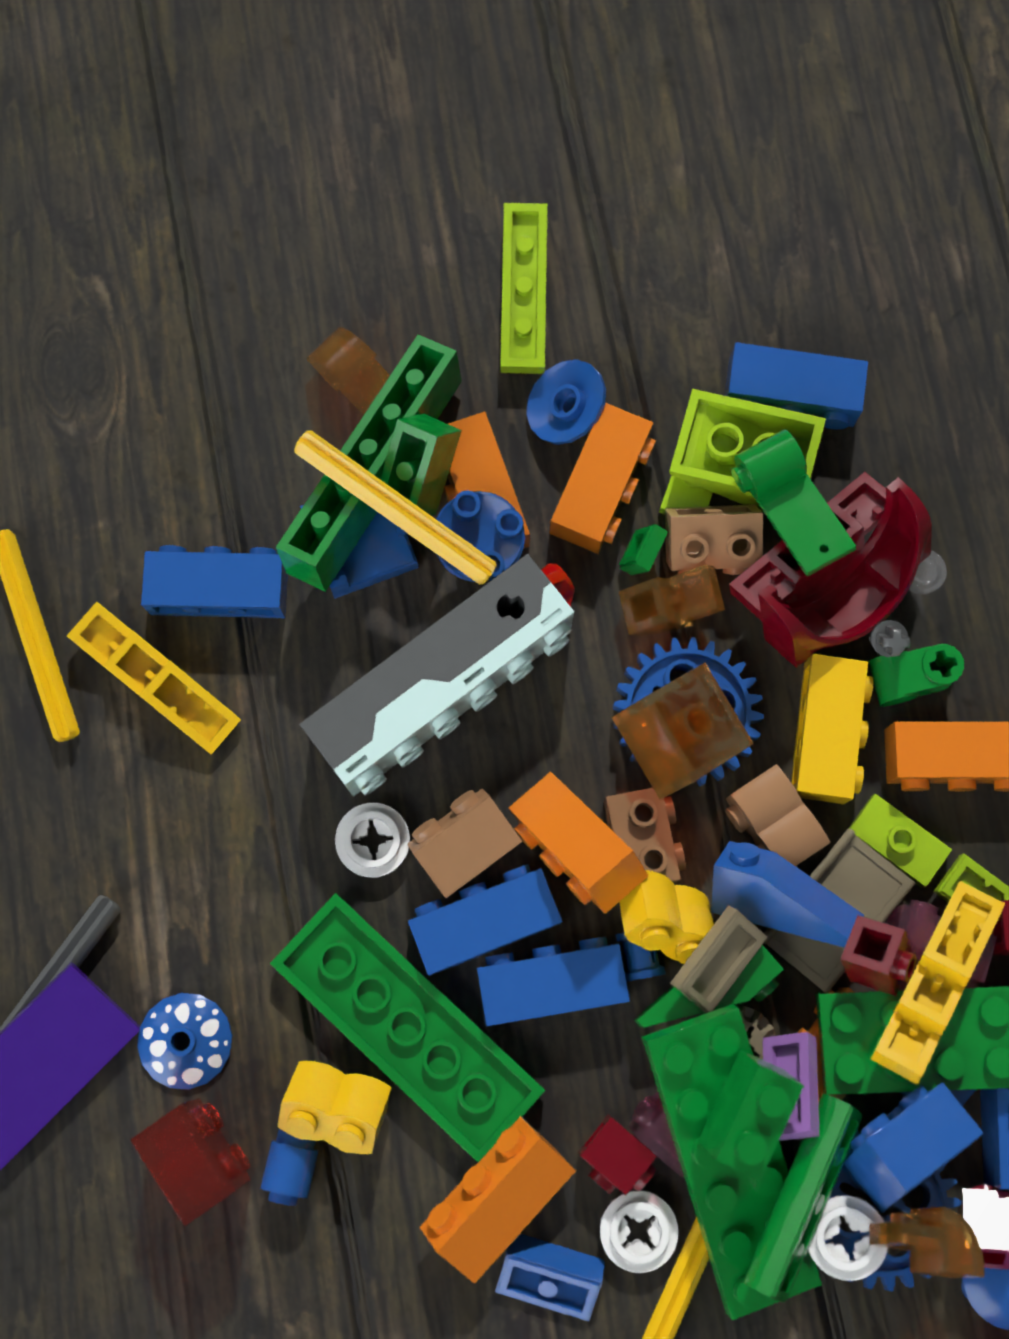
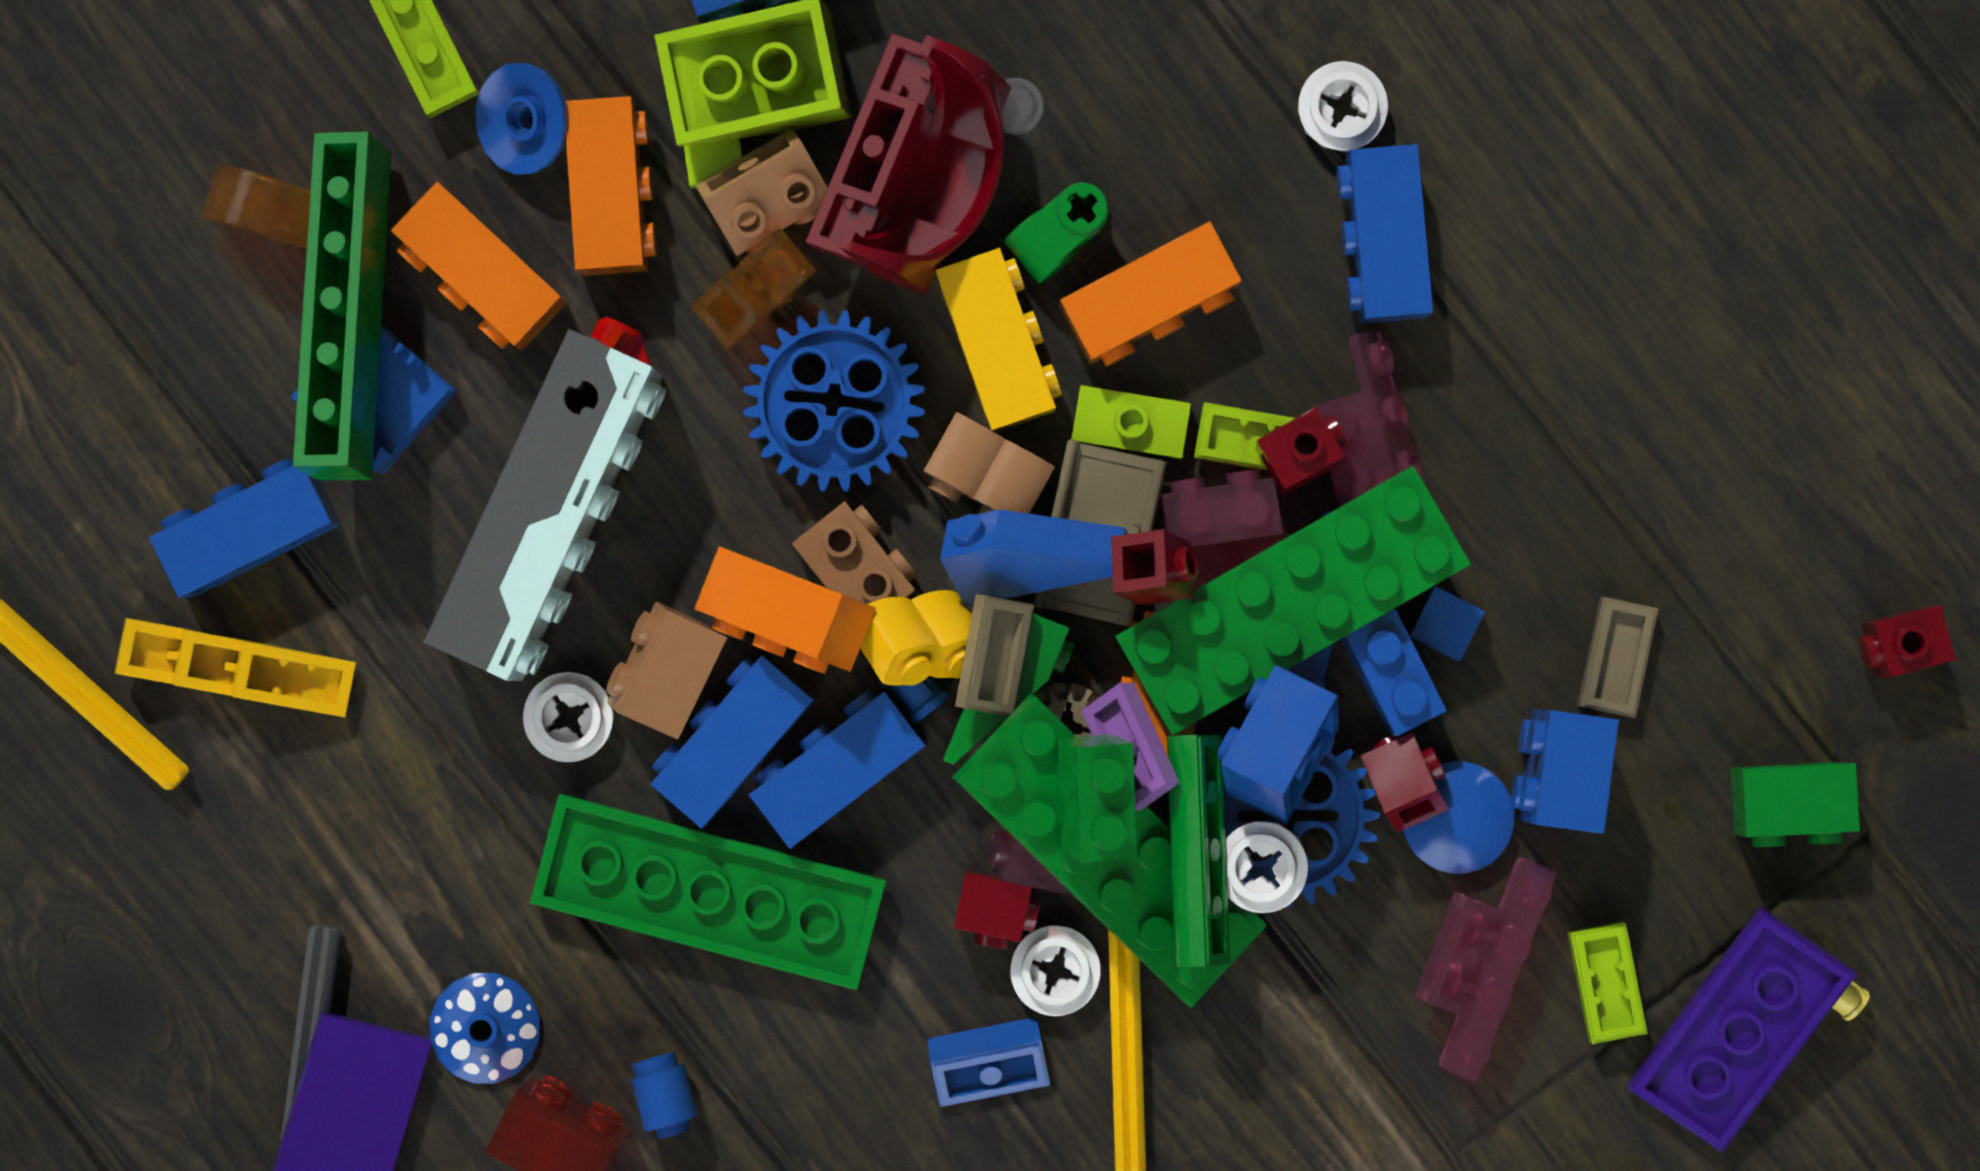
camera: 25 degrees left, 10 degrees up
yellow brick [277,1061,391,1154] -> none
yellow axle [294,430,497,585] -> none
green brick [380,413,462,516] -> none
orange brick [420,1116,576,1284] -> none
blue dish [436,490,525,582] -> none
clear orange slope [611,663,754,799] -> none
green tile [619,524,668,576] -> none
green door [731,429,856,577] -> none
dark grey axle [868,620,911,657] -> none
clear orange brick [869,1207,985,1278] -> none
yellow slope [871,881,1005,1084] -> none

